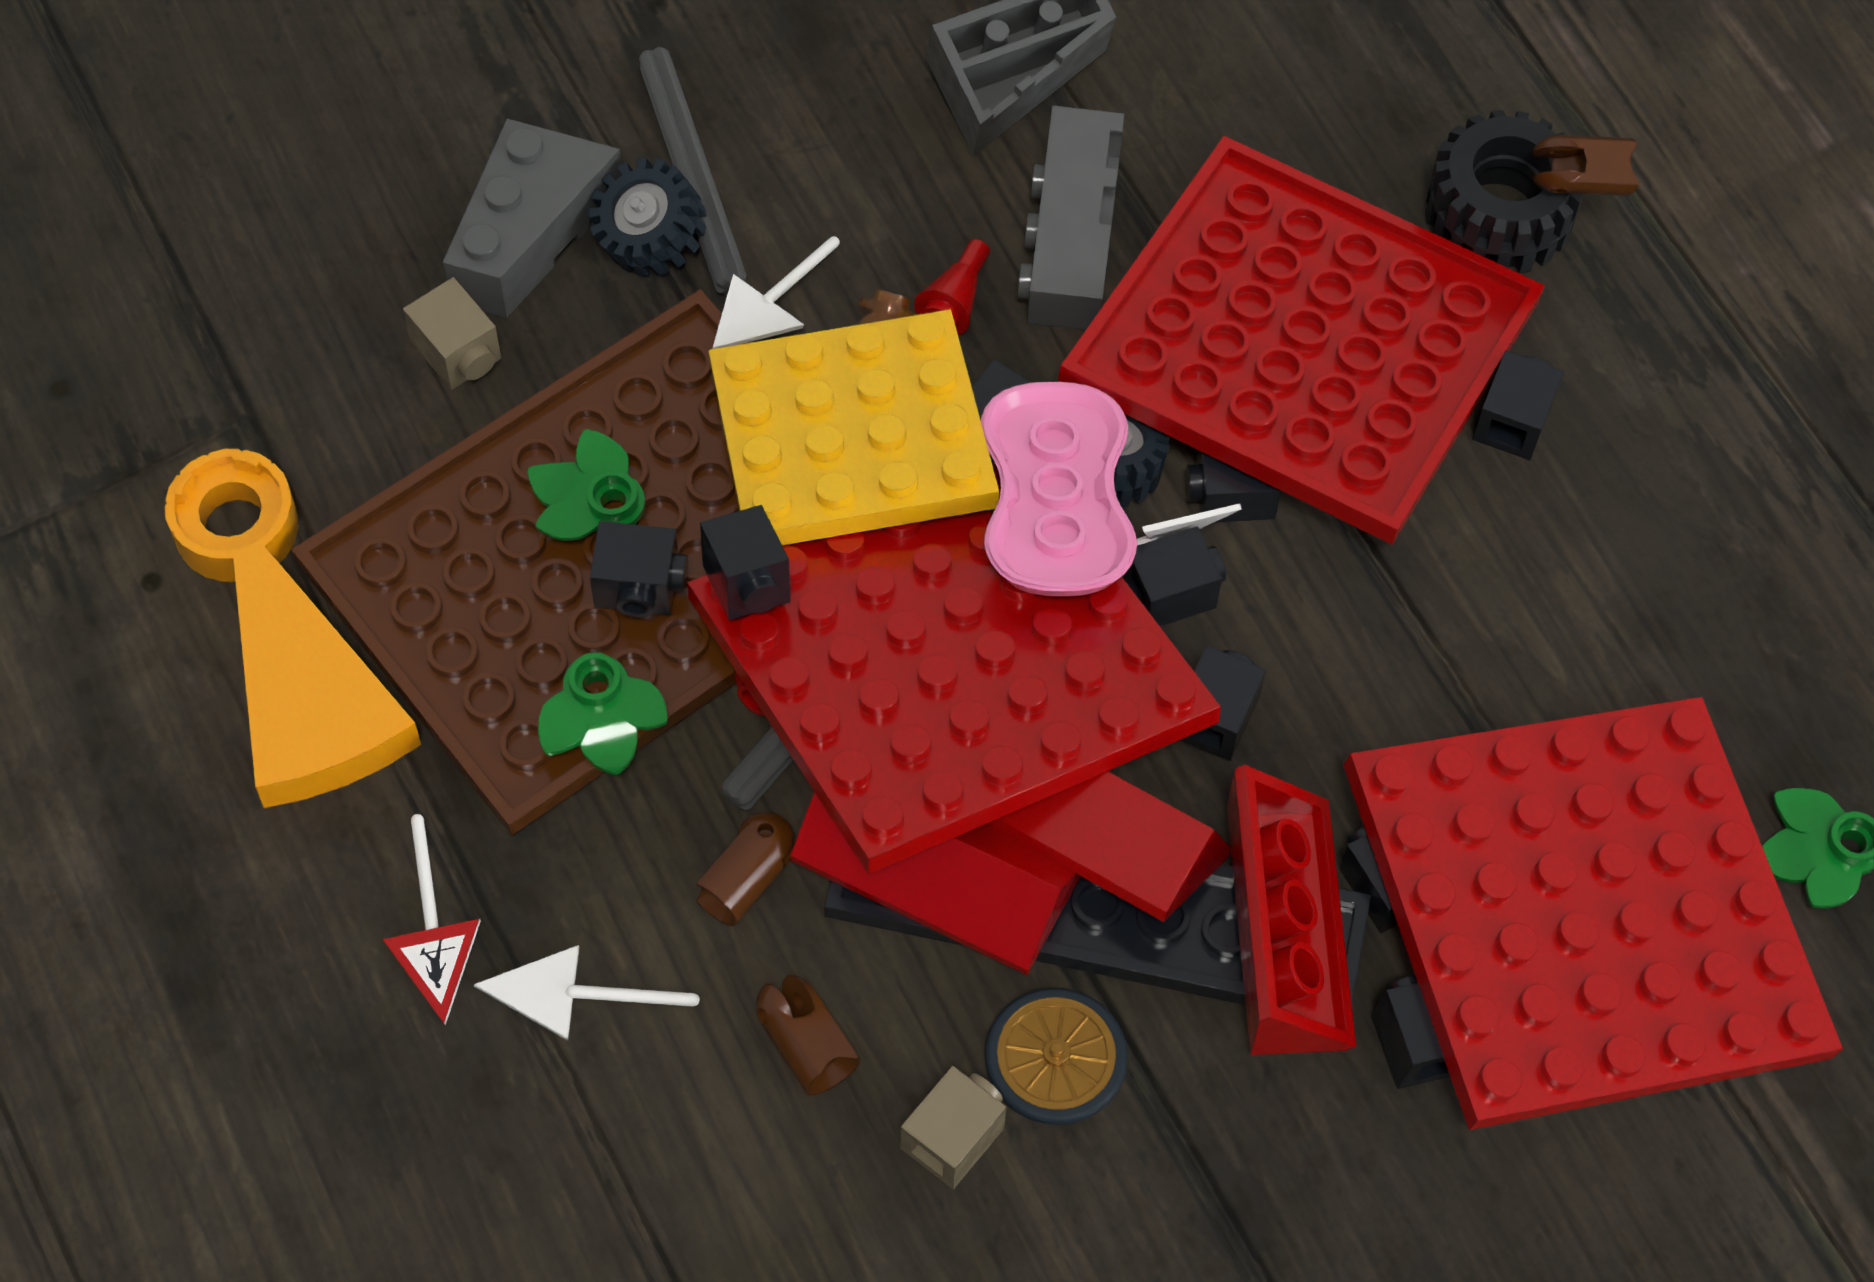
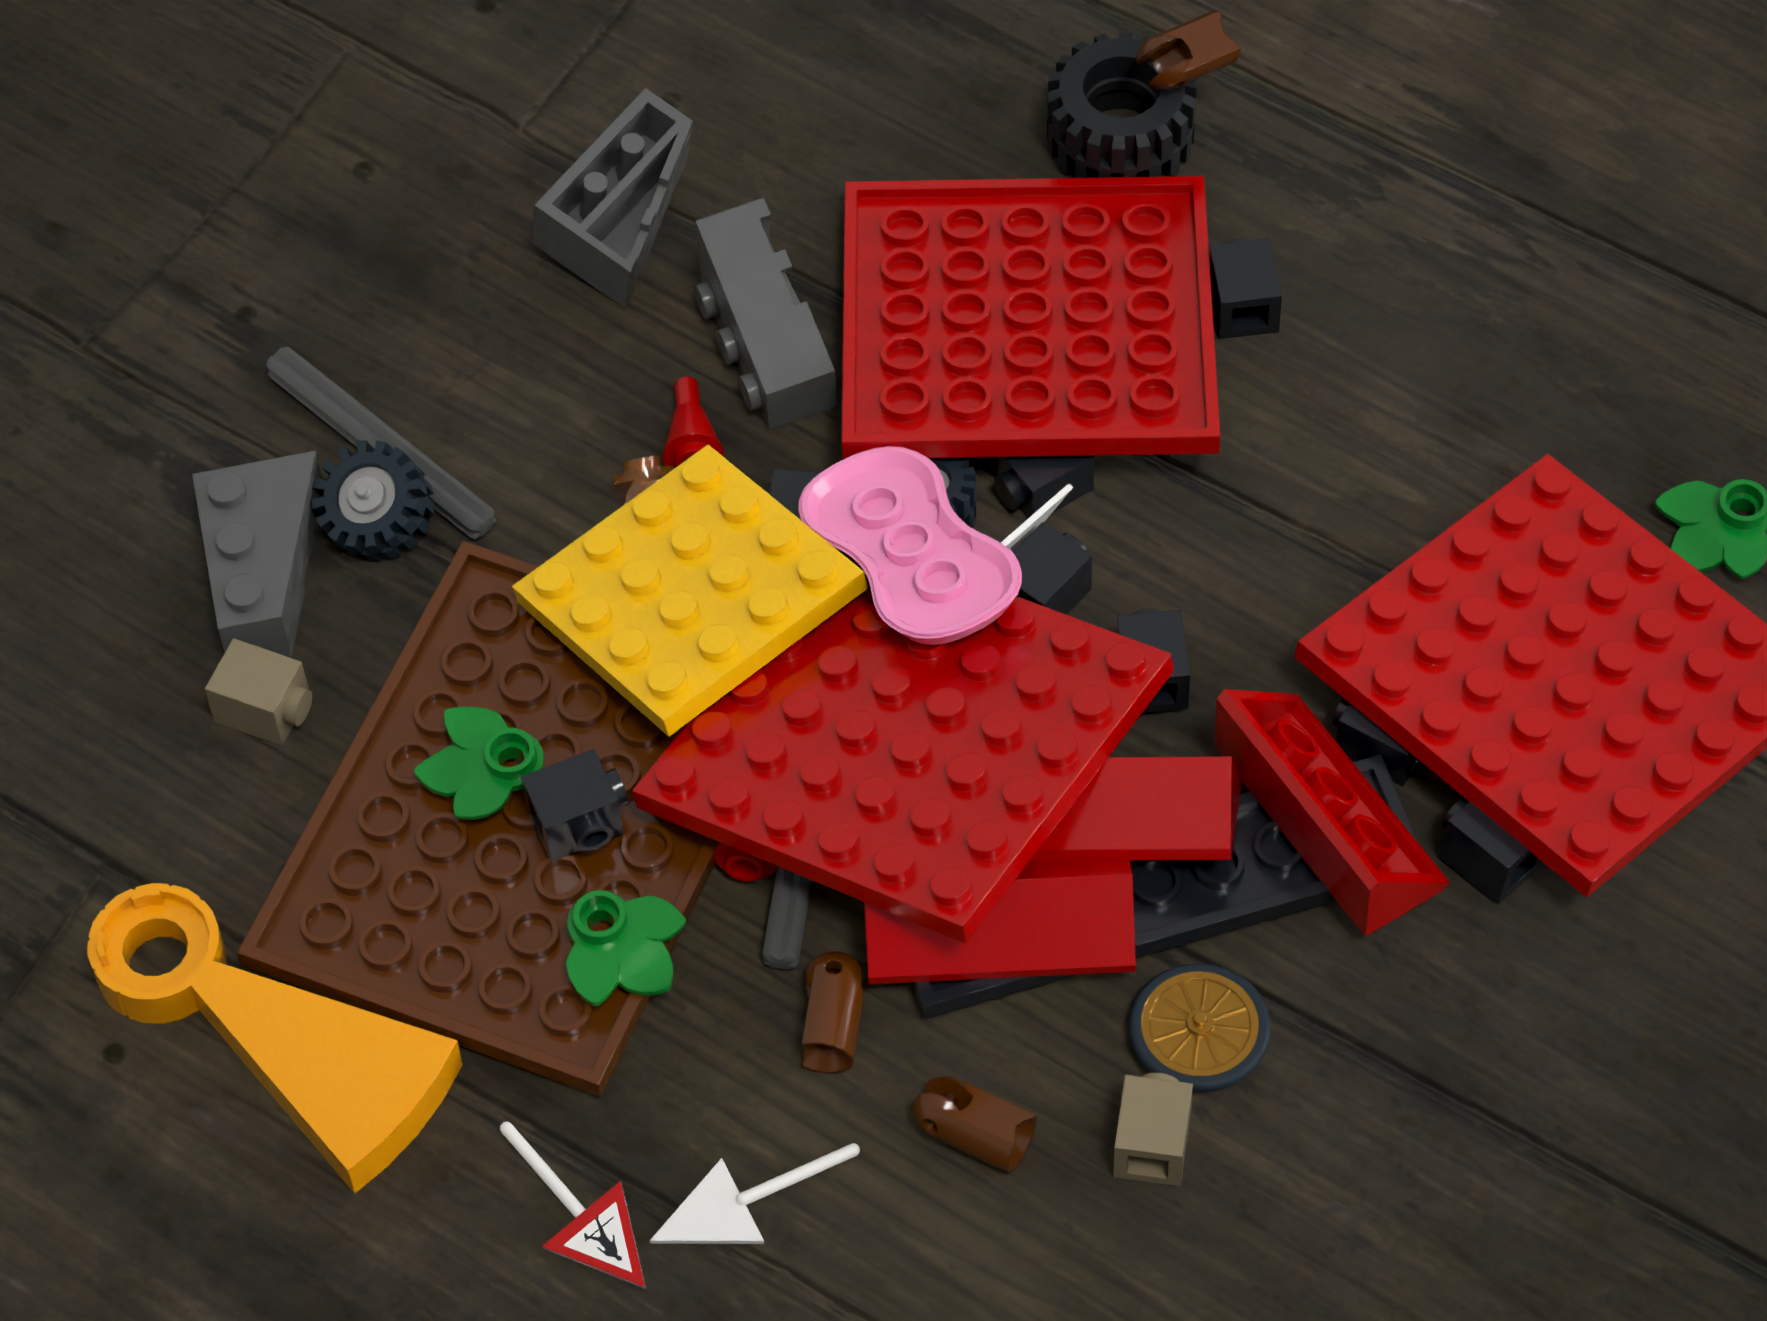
camera: 25 degrees left, 5 degrees down
black brick [700,504,790,620] -> none
white piece [712,236,840,349] -> none

